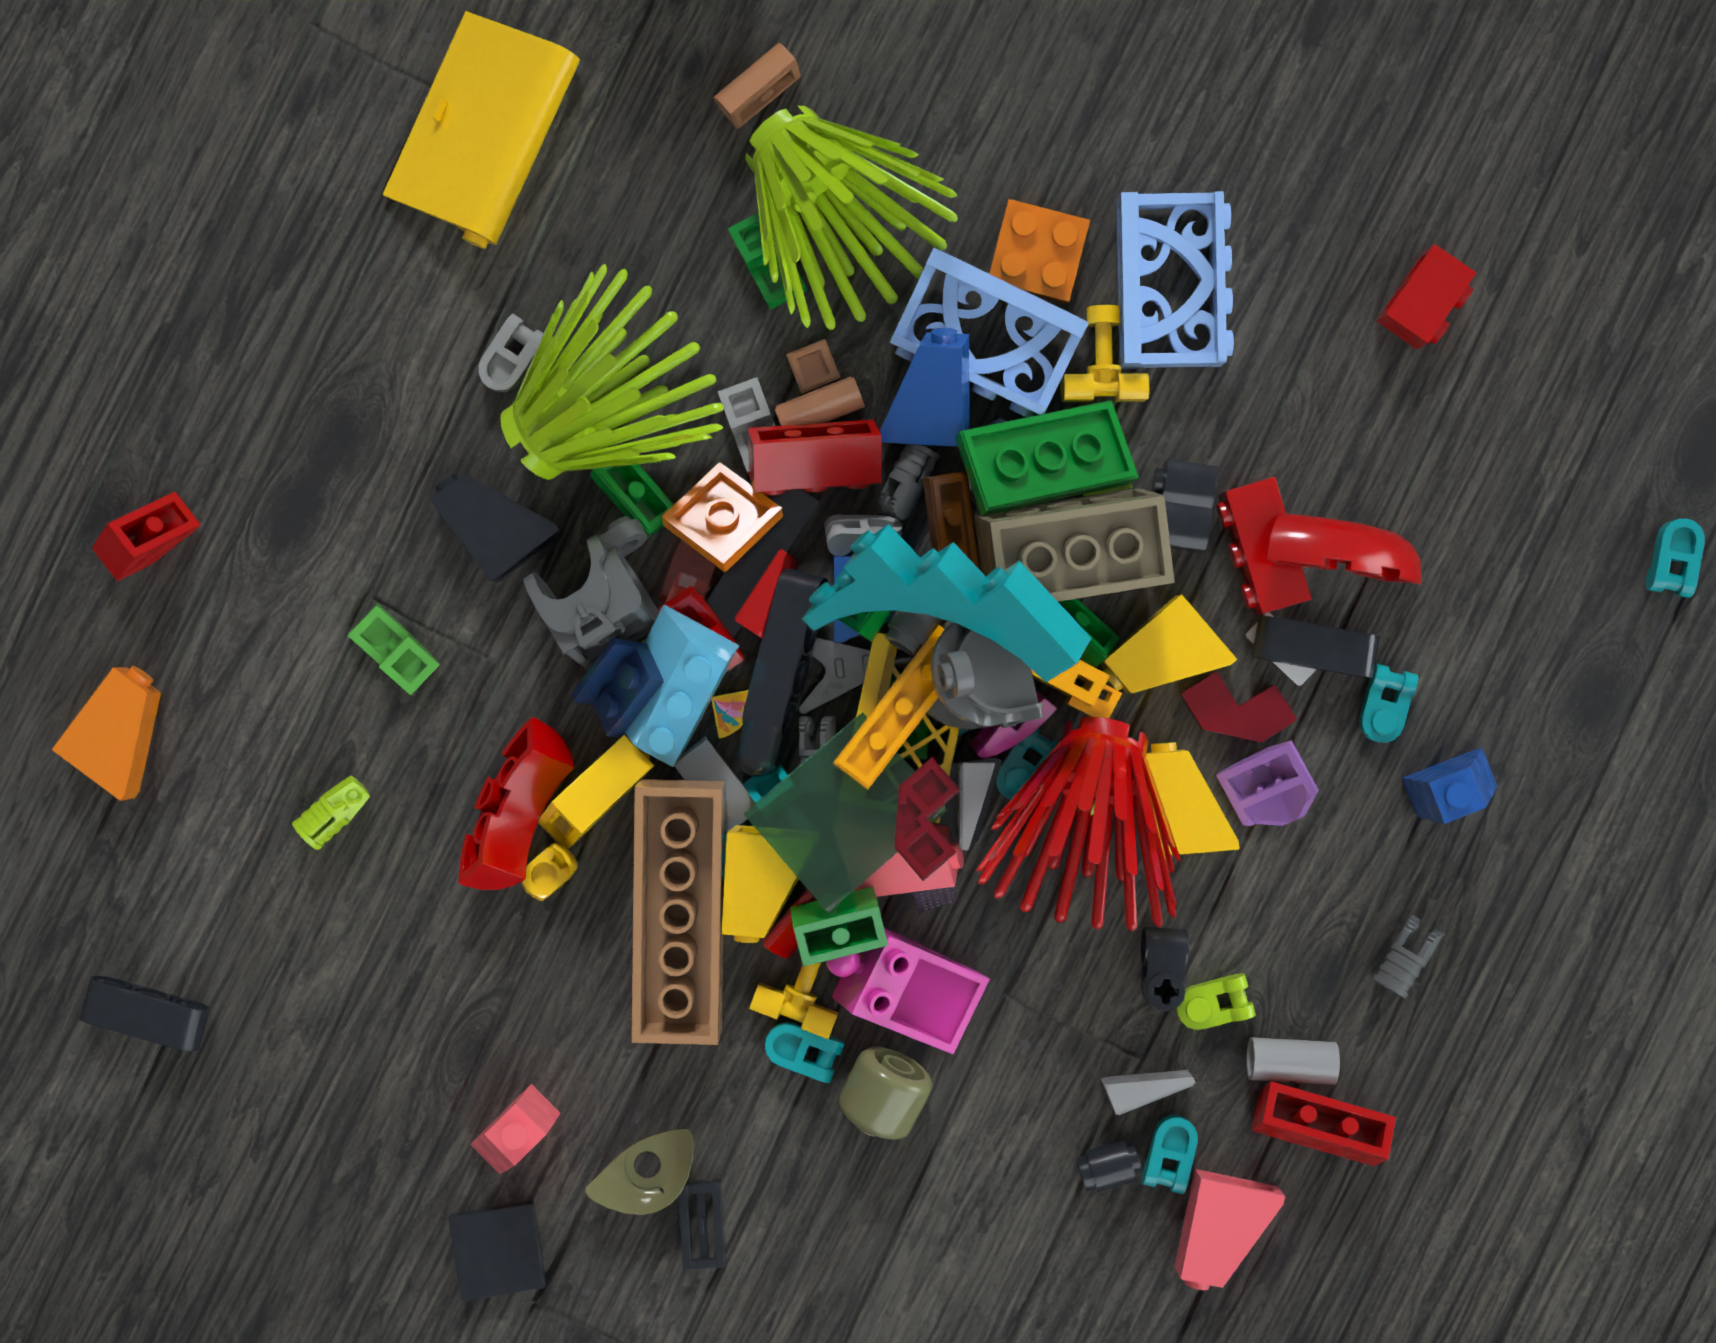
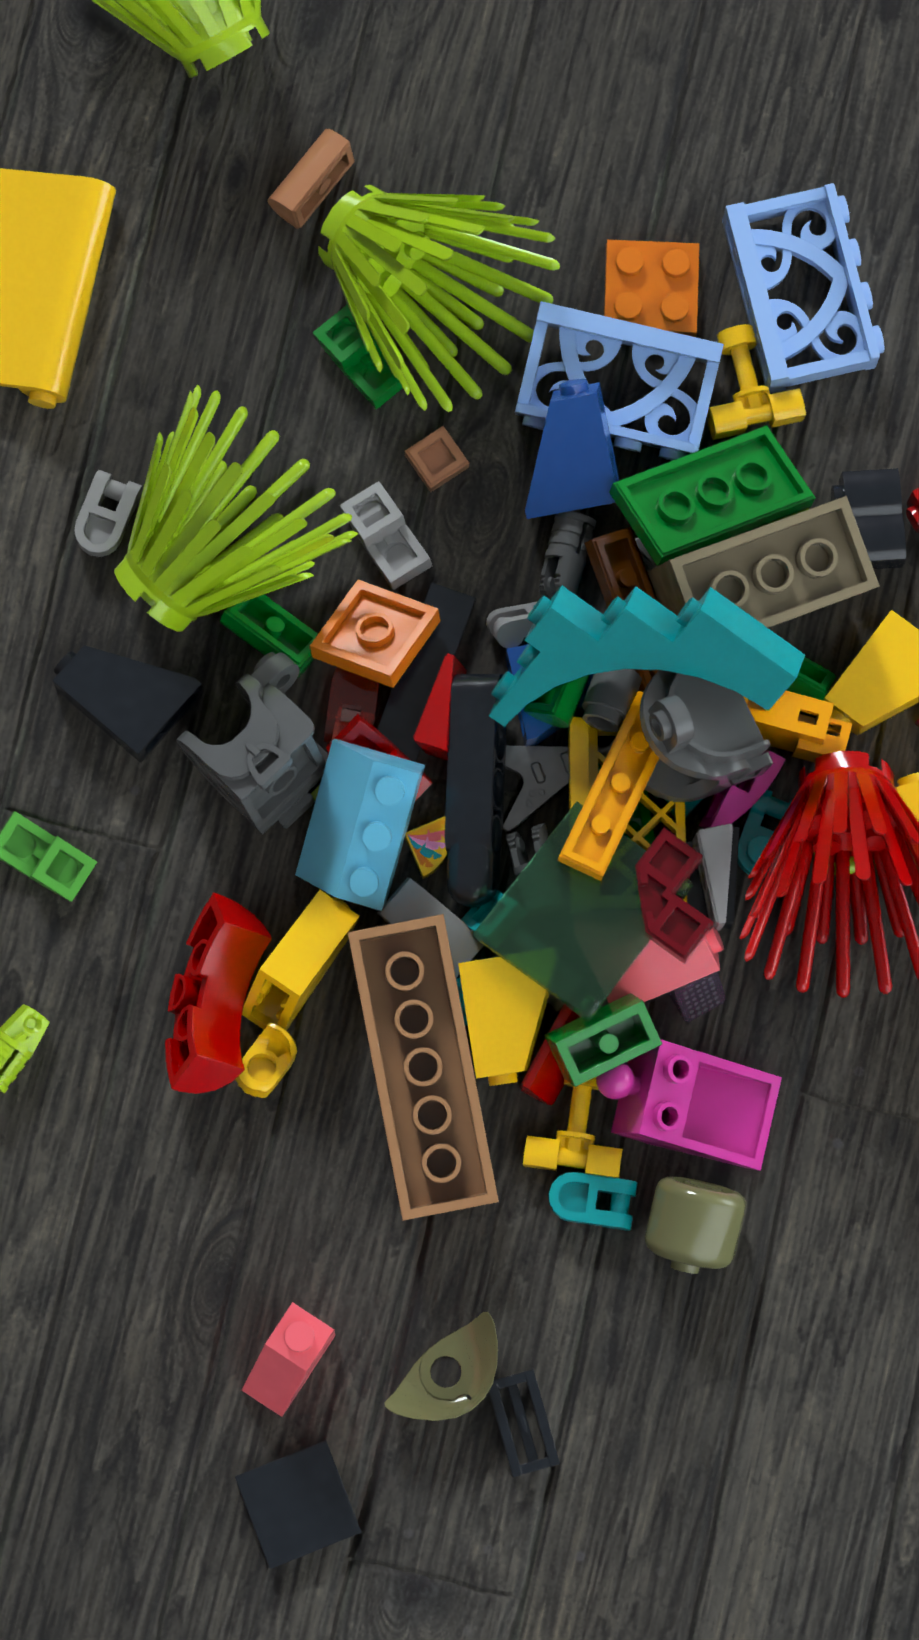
camera: 20 degrees left, 10 degrees down
dark blue bracket [571,638,664,738] -> none
red brick [748,419,881,495] -> none
nougat brick [774,376,865,426] -> none

